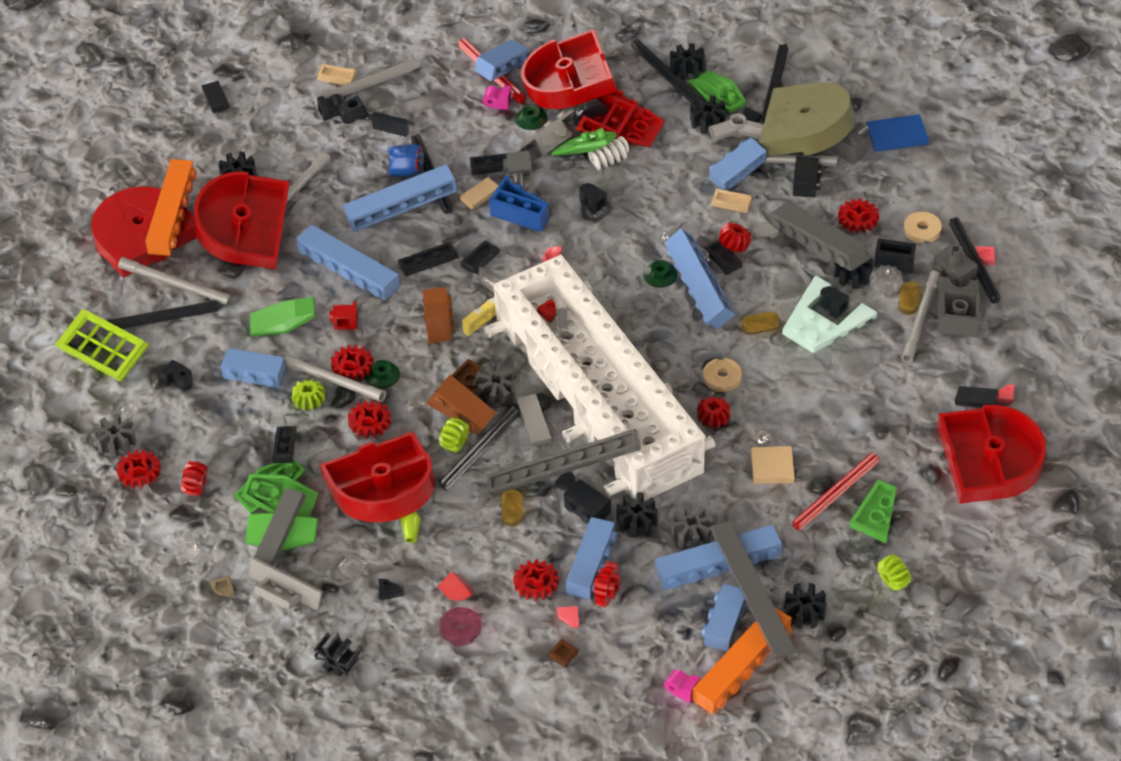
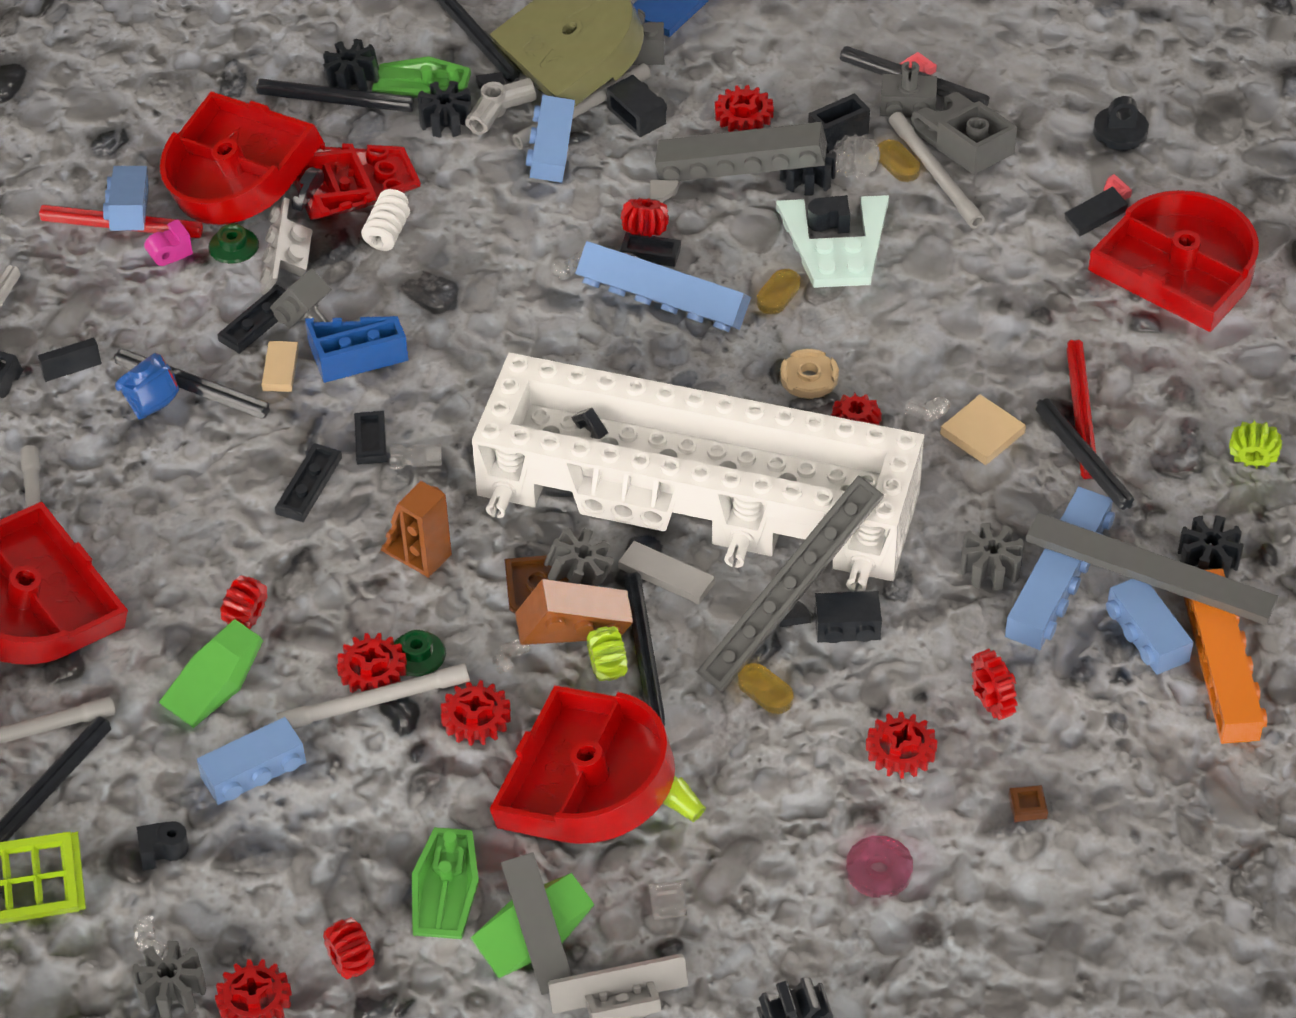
camera: 45 degrees left, 0 degrees up
bright green piece [242,474,319,517] -> none
black tile [272,426,297,463] -> none
lime gear [292,378,325,412] -> none
medium blue brick [296,224,400,301] -> none
red brick [329,302,358,330] -> none
medium blue brick [342,164,457,232] -> none
black tile [378,579,403,600] -> none
brick [437,571,474,601] -> none
light yellow plate [462,296,496,336] -> none
red tile [537,299,556,323] -> none
coral tile [542,246,562,262] -> none
bright green piece [551,128,617,156] -> none
coral tile [557,606,579,628] -> none
medium blue brick [566,517,618,600] -> none
black leg [579,183,607,214] -> none
black gear [616,492,658,538] -> none
dark green piece [643,260,677,288] -> none
dark pink leg [664,669,700,703] -> none
tan tile [711,188,753,213] -> none
bright green wing [849,479,897,543] -> none
tan tile [904,212,942,243] -> none
none -> red gear [220,575,268,629]
none -> black axle [1035,398,1134,510]
none -> black tile [1093,96,1149,150]

